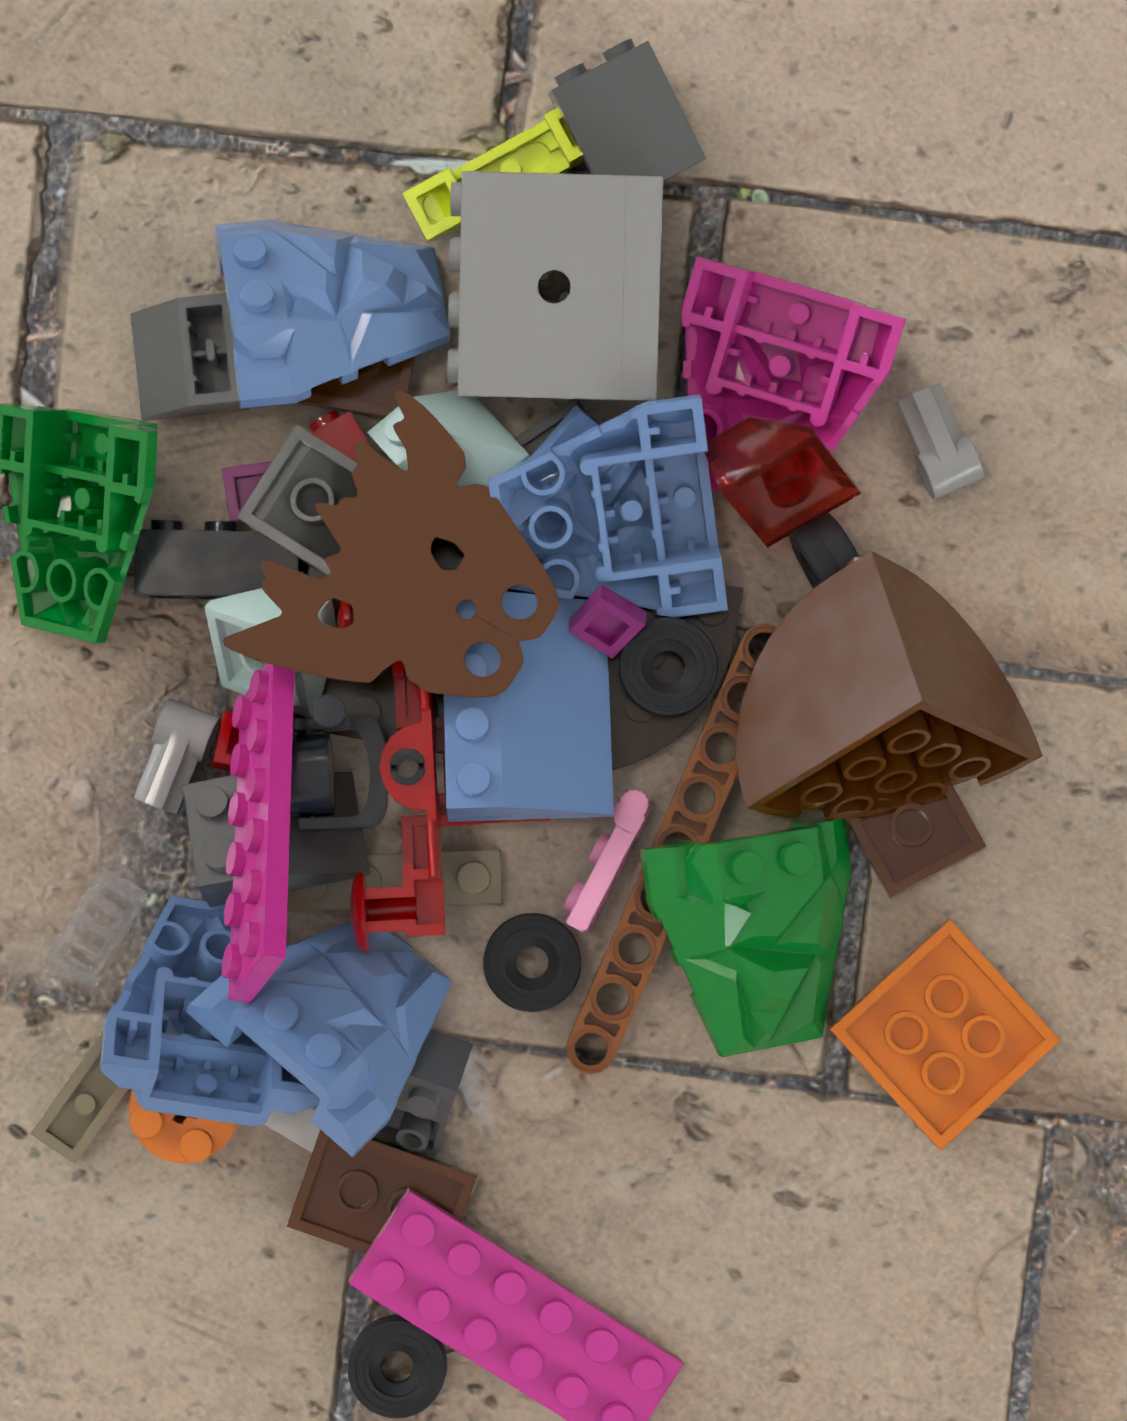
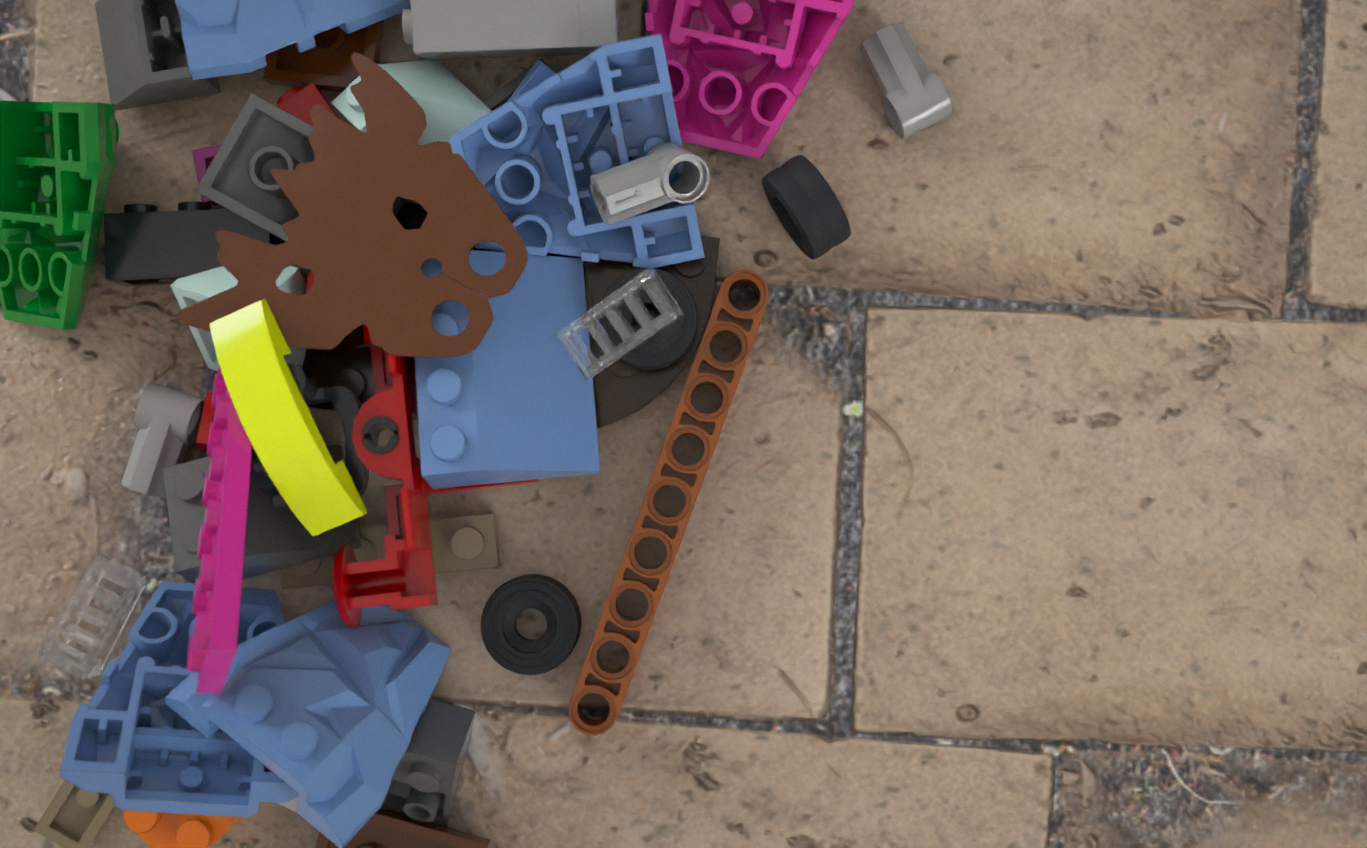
camera: 10 degrees left, 0 degrees up
bright pink hinge [563,788,653,934] -> none
magenta plate [568,585,646,659] -> none
green wedge [640,817,851,1057] -> none
clear red slope [704,417,861,548] -> none
reddish brown brick [737,551,1043,819] -> none
orange plate [828,919,1061,1151] -> none
reddish brown plate [845,766,987,900] -> none
none -> neon yellow slope [209,299,367,536]
none -> clear slope [555,268,684,381]
none -> light grey piece [590,142,710,225]

